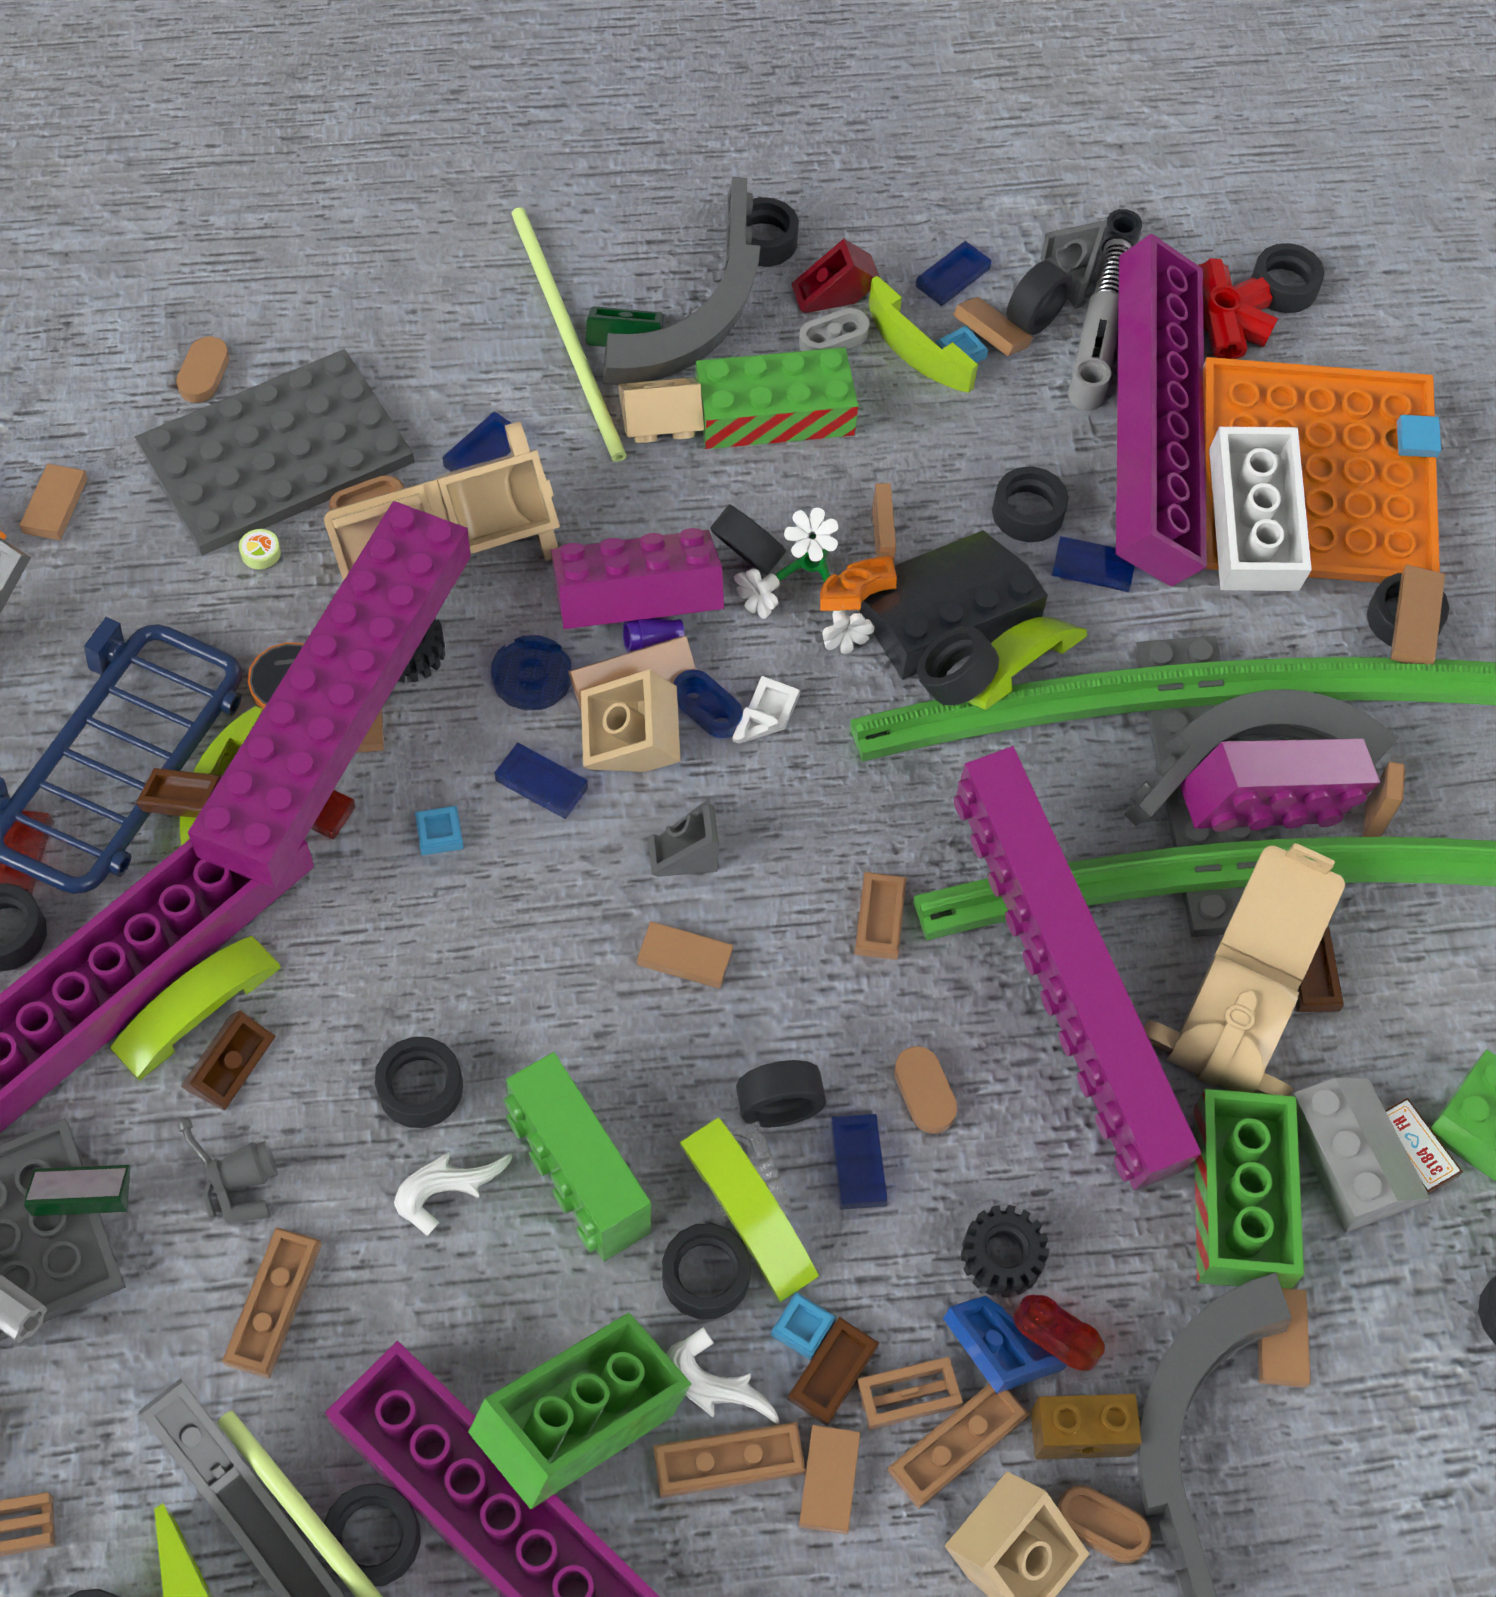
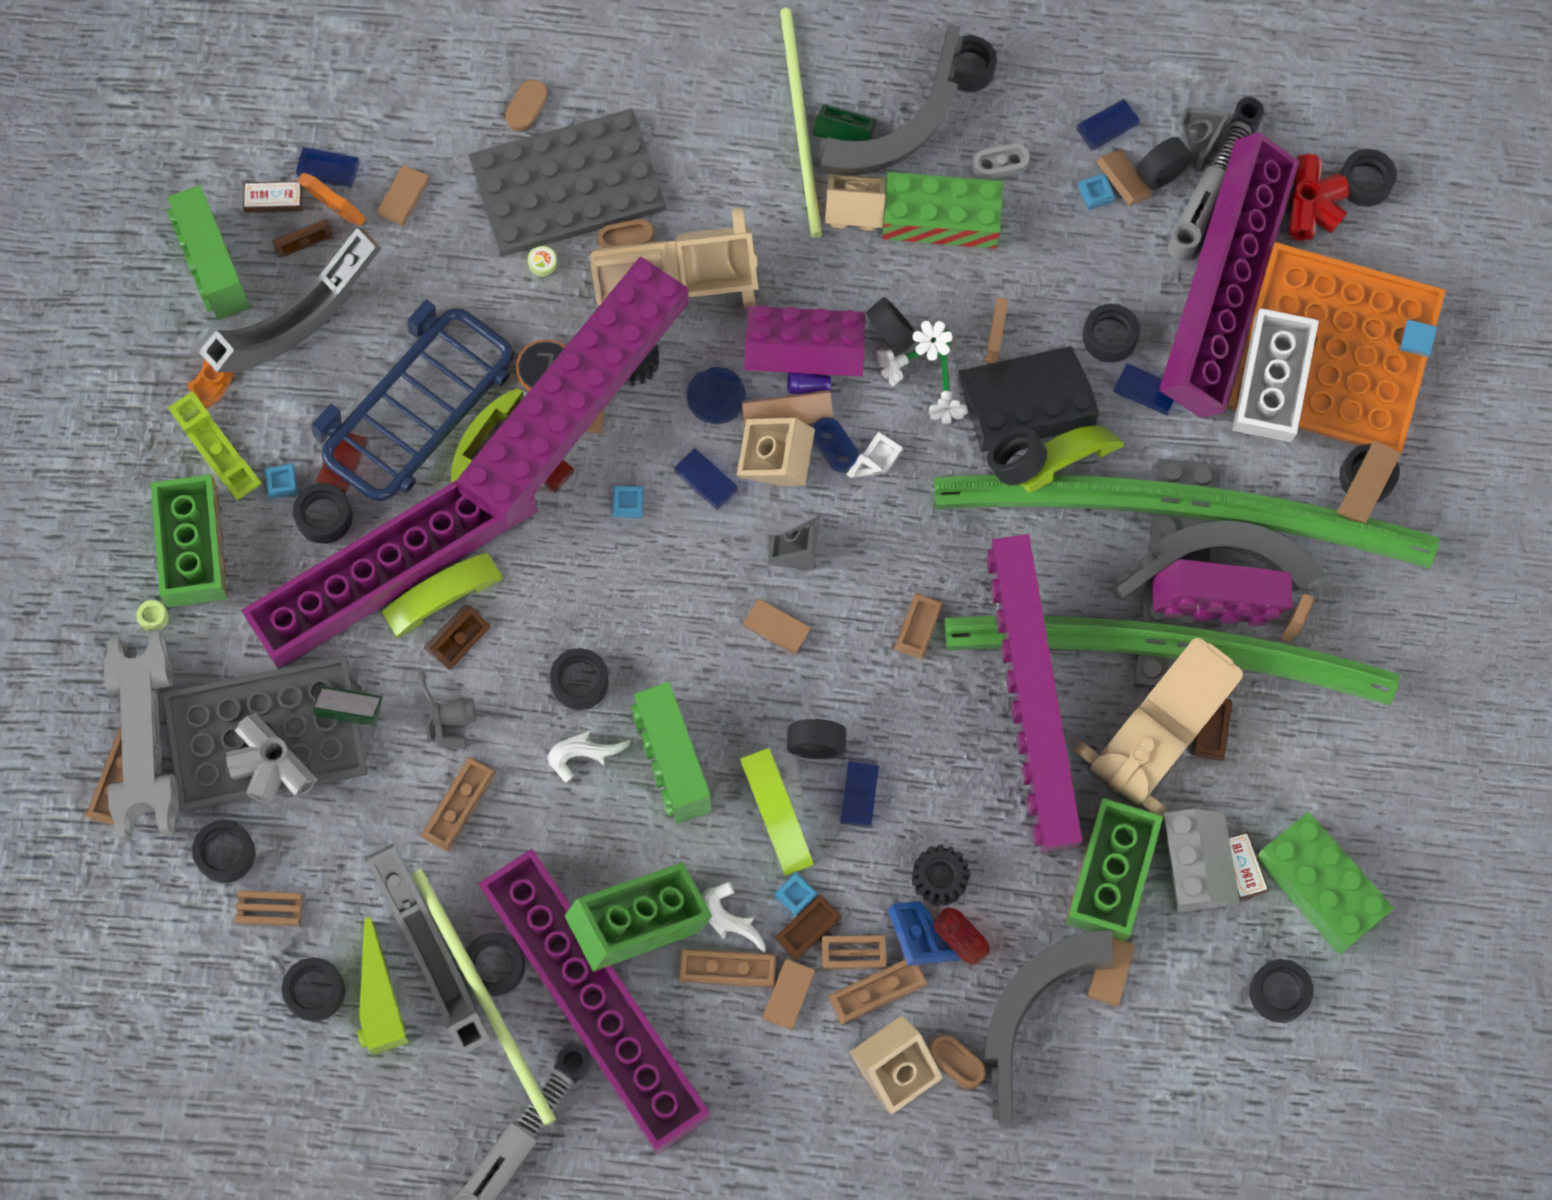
camera: 15 degrees right, 10 degrees up
reddish brown tile [136,768,222,818] -> none
clear blue tile [442,411,511,472] -> none
black tyre [662,1223,751,1320] -> none
dark red slope [791,238,880,313] -> none
orange tile [820,556,897,611] -> none
lime slope [869,276,978,393] -> none
medium nougat tile [894,1046,957,1134] -> none
pearl gold brick [1030,1394,1142,1460] -> none

